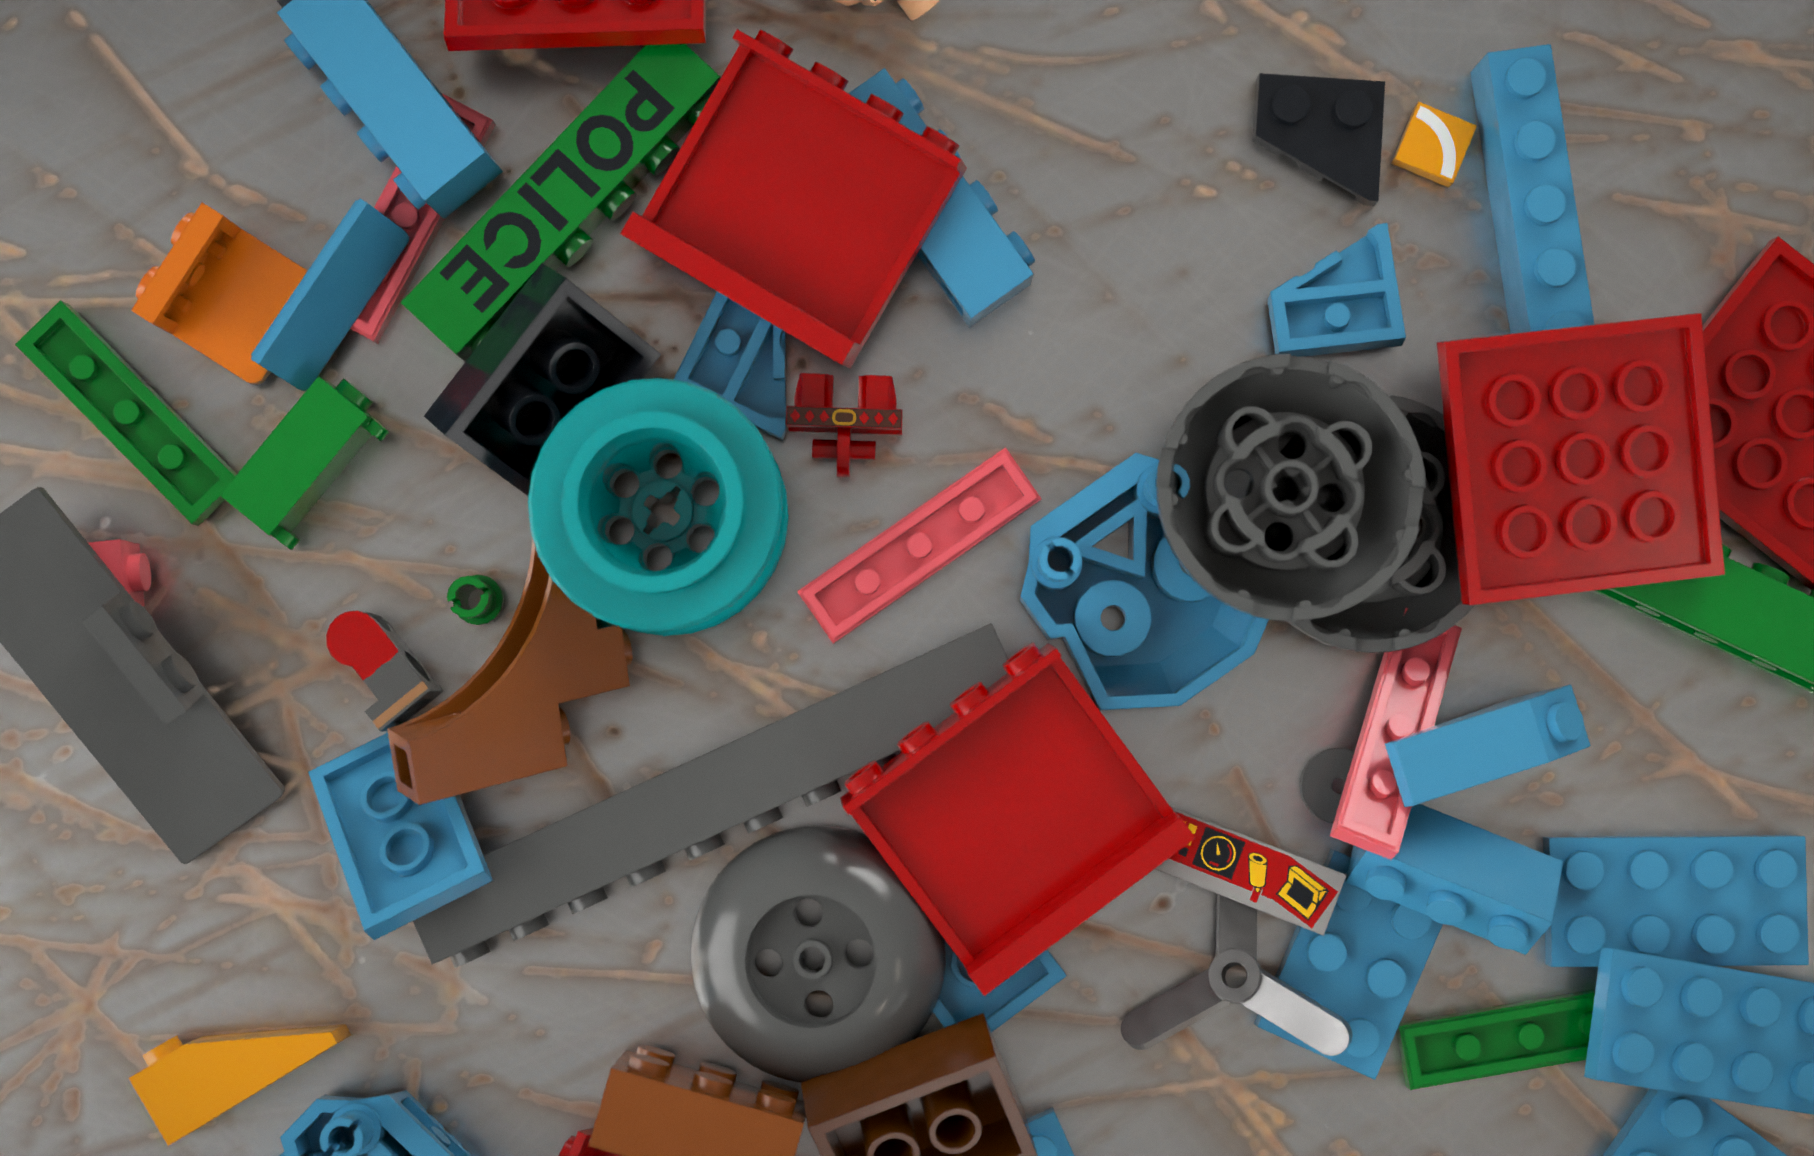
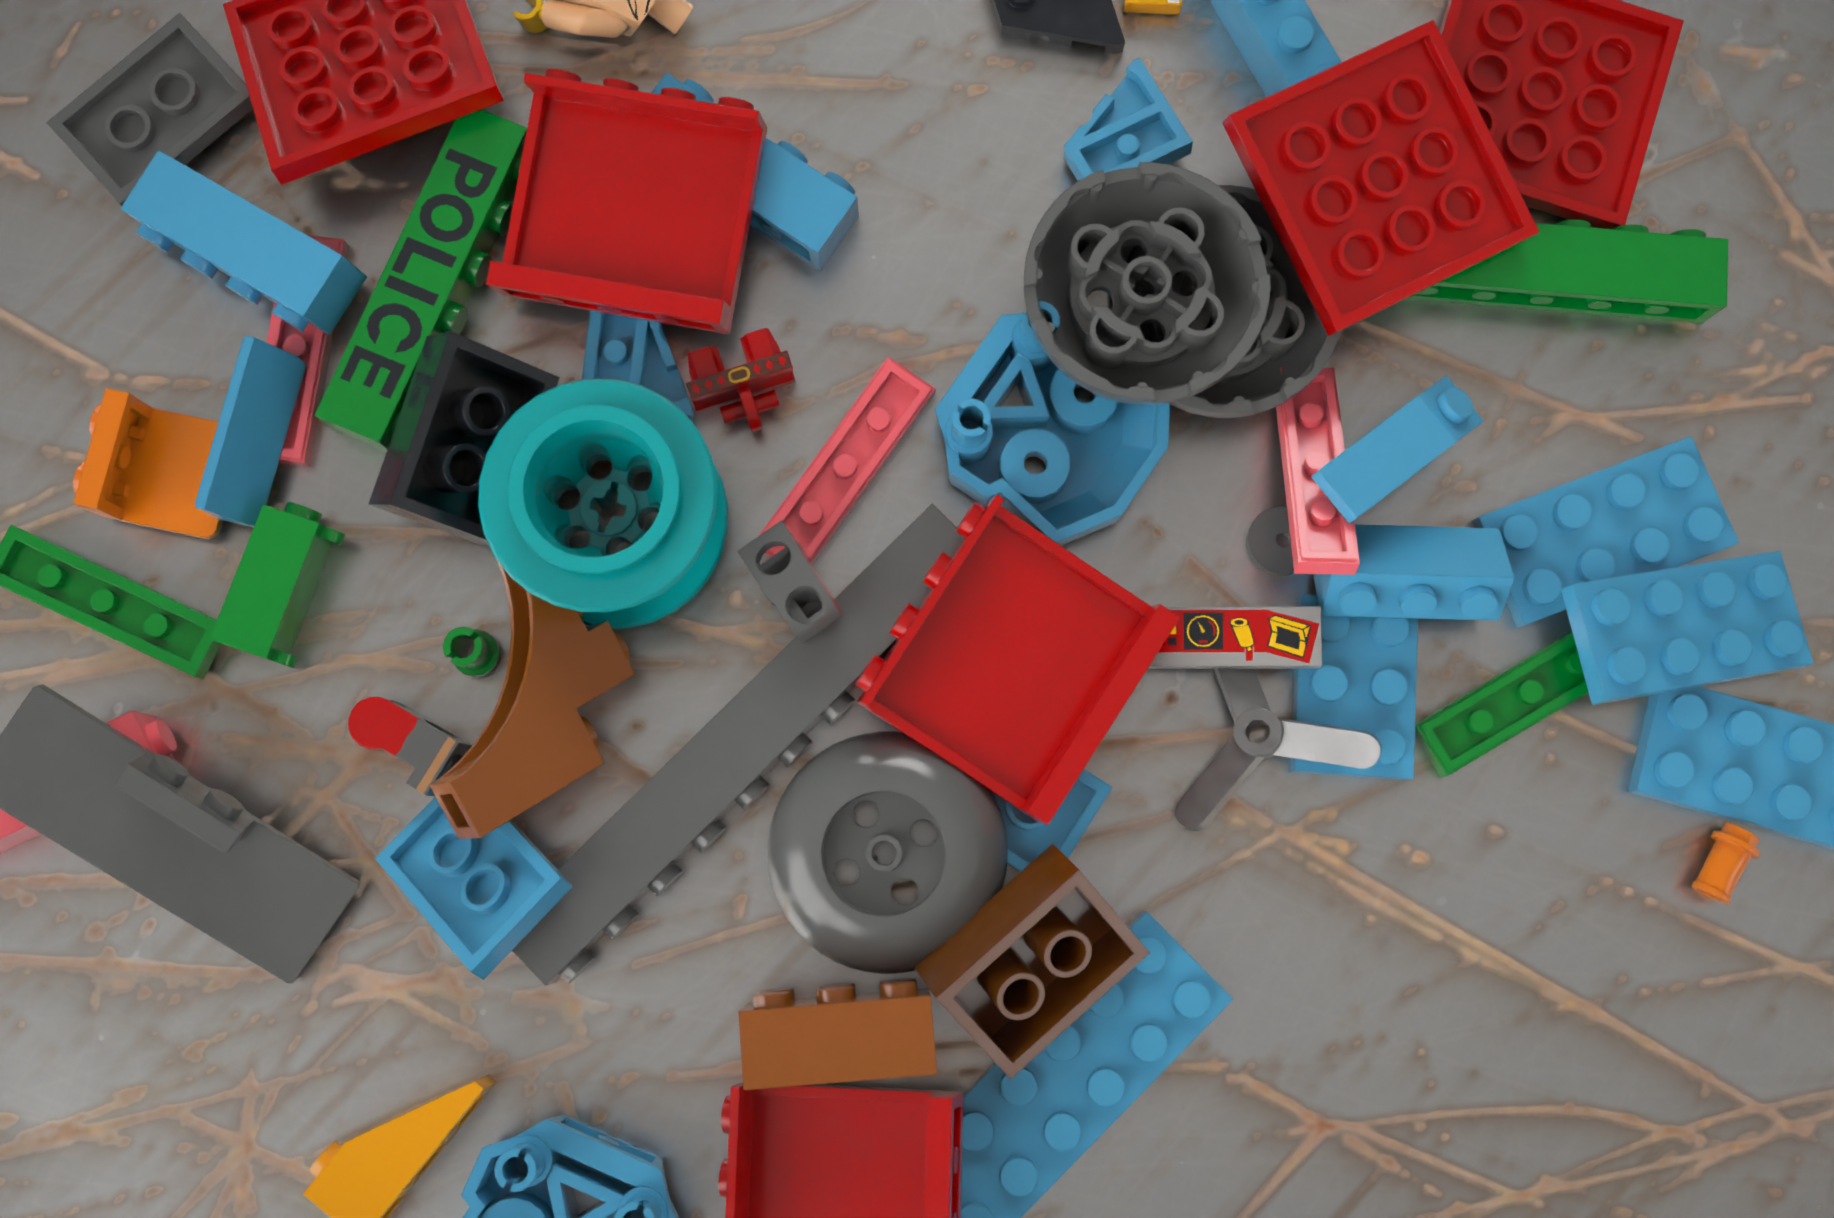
camera: 25 degrees left, 5 degrees down
none -> dark grey leg [737,520,844,644]

